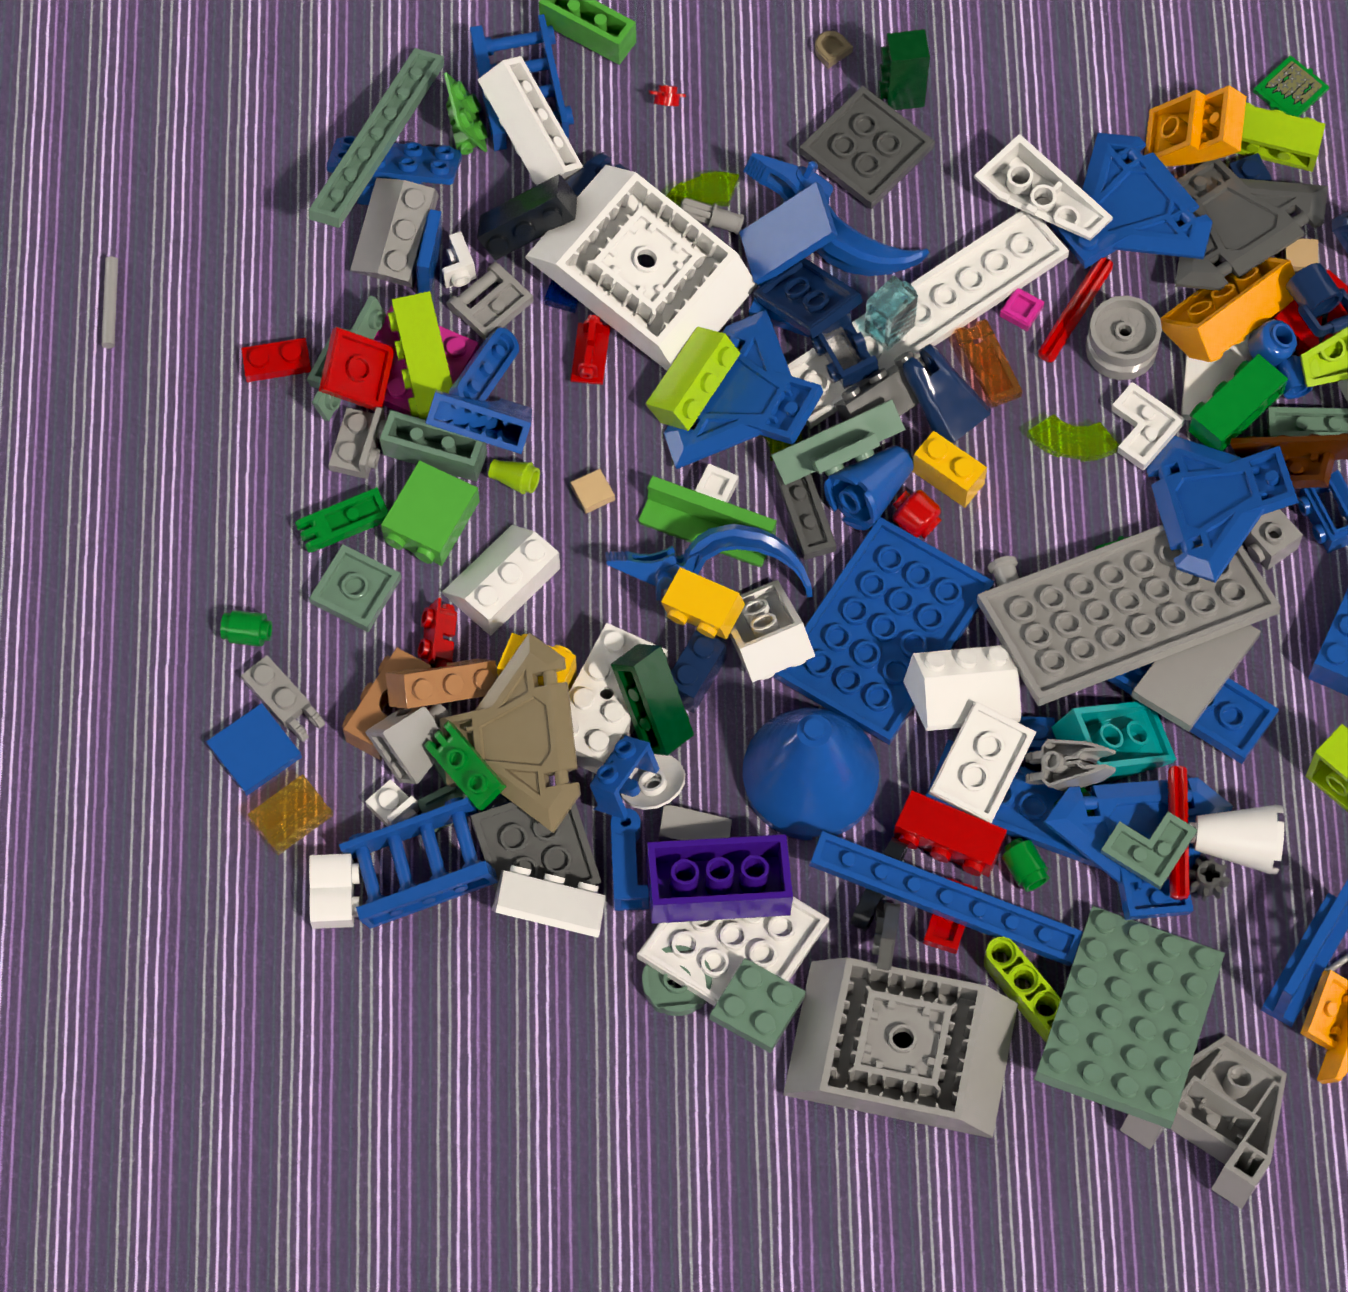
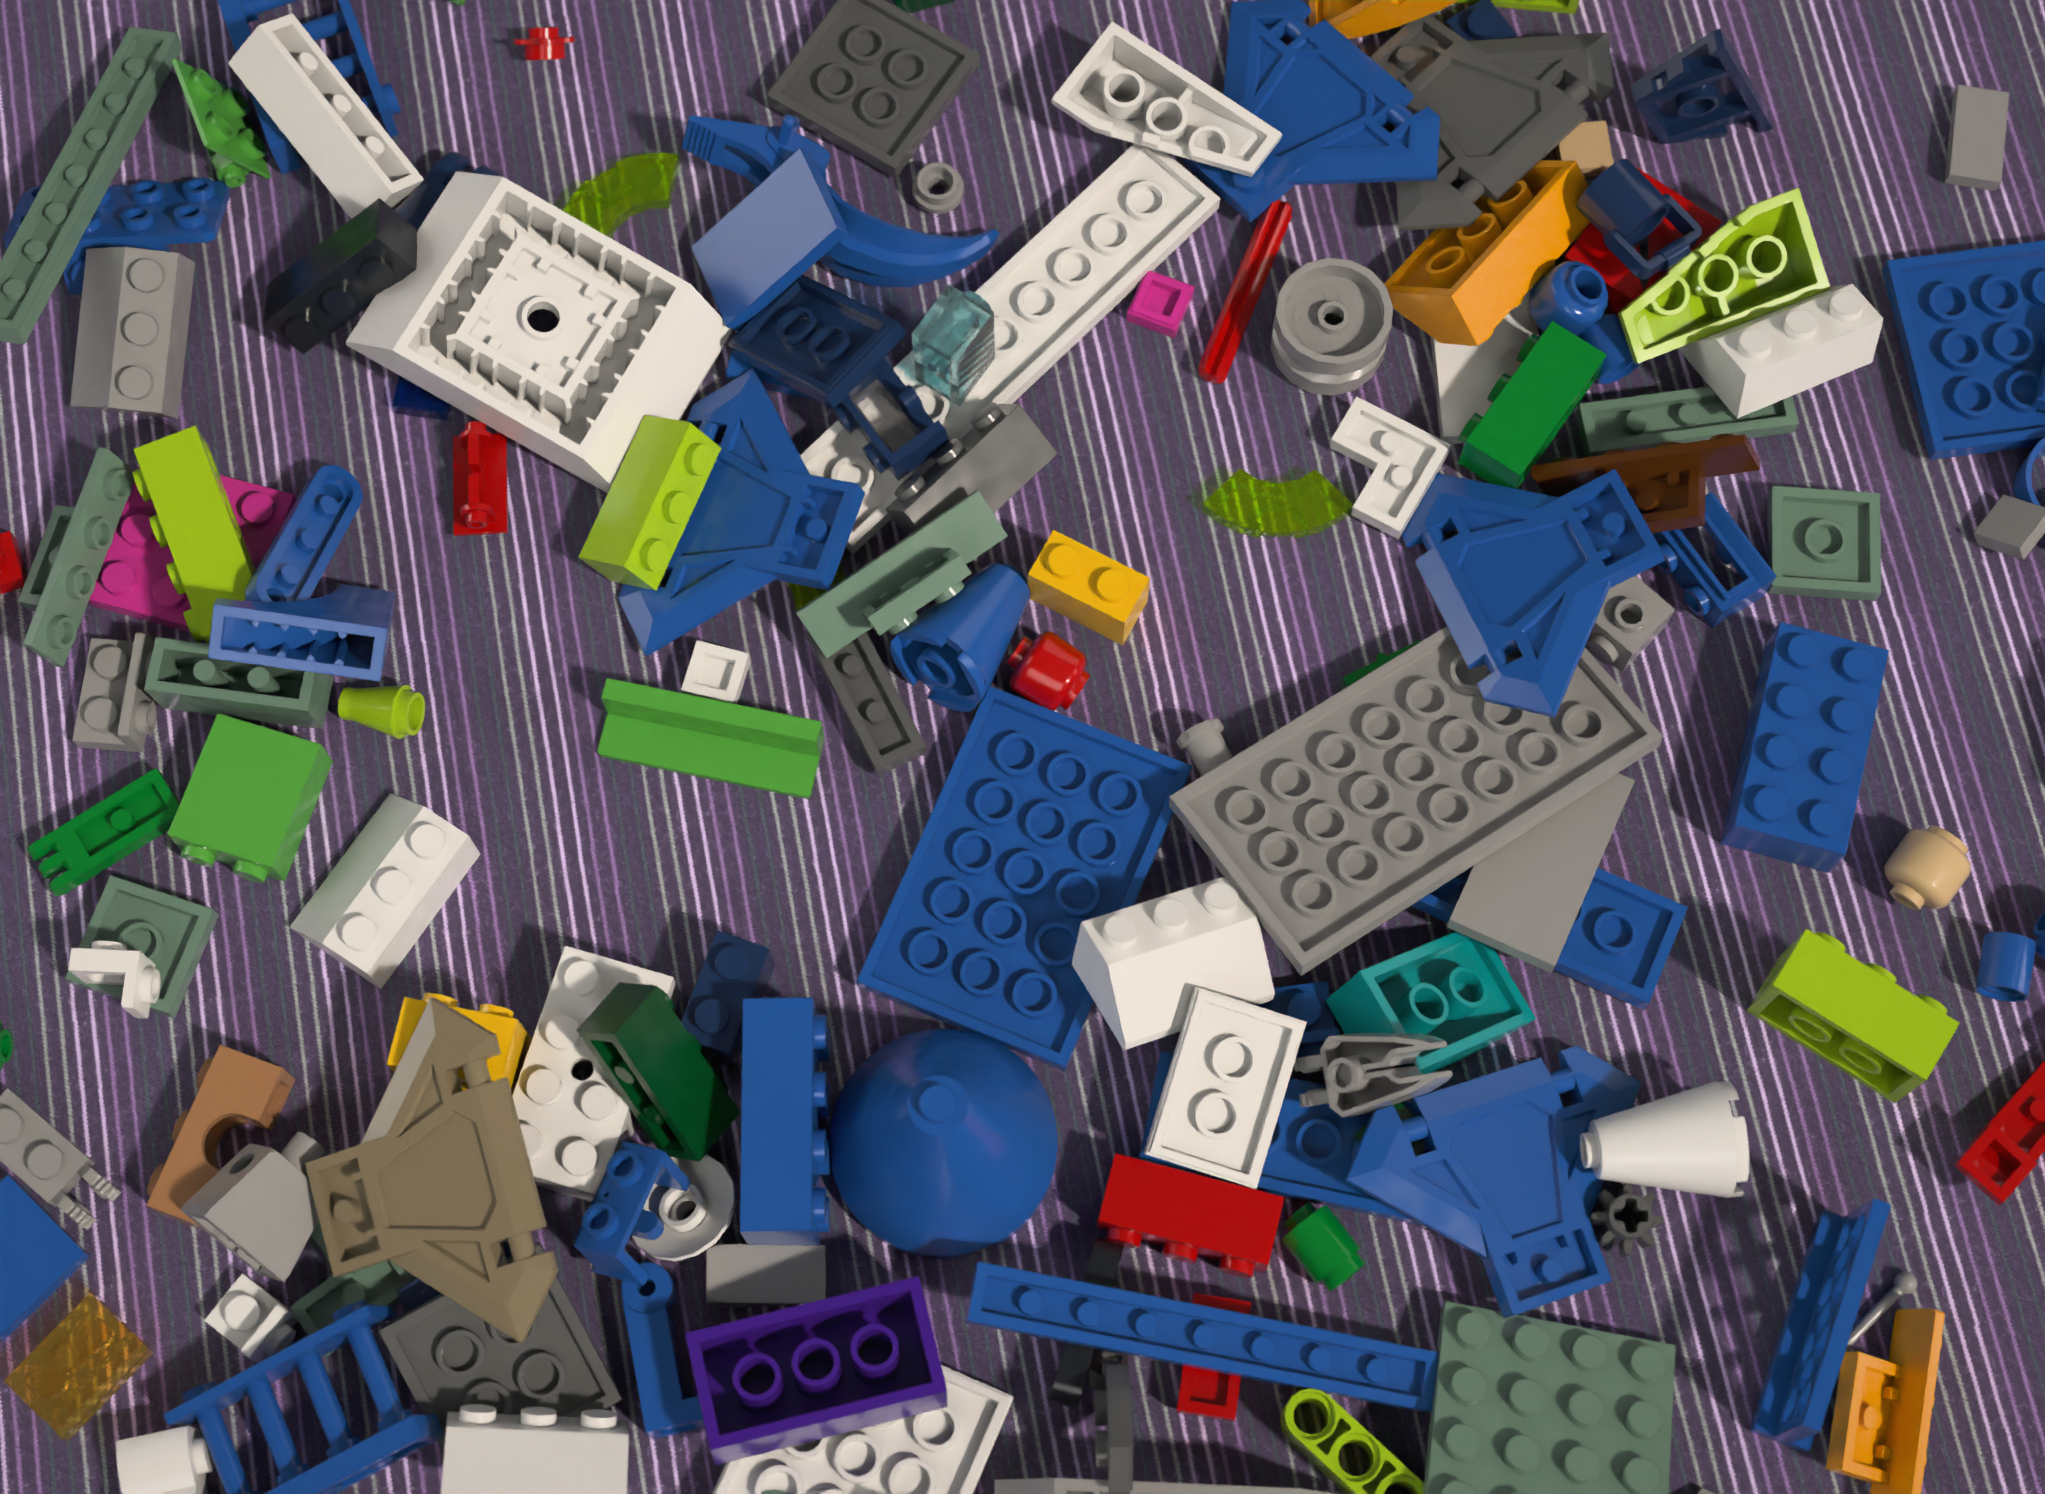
camera: 10 degrees left, 5 degrees up
red tile [319,327,395,411] -> none
medium nougat arch [386,659,497,709] -> none
blue tile [417,209,442,294] -> none
red hinge [417,597,457,668] -> none
green hinge [424,720,507,811] -> none
white bracket [442,231,476,288] -> none
light grey plate [446,262,534,340] -> none
tan tile [571,469,615,514] -> none
blue piece [605,524,813,601] -> none
yellow brick [661,567,745,640] -> none
light grey axle [680,198,744,234] -> none
white slope [729,580,815,683] -> none
dark blue piece [903,344,991,443] -> none
clear orange plate [955,319,1023,408] -> none
sand green plate [1100,811,1198,890] -> none
red axle [1168,766,1190,900] -> none
none -> white bracket [68,941,161,1018]
none -> blue brick [740,997,831,1246]
none -> light grey plate [912,162,964,214]

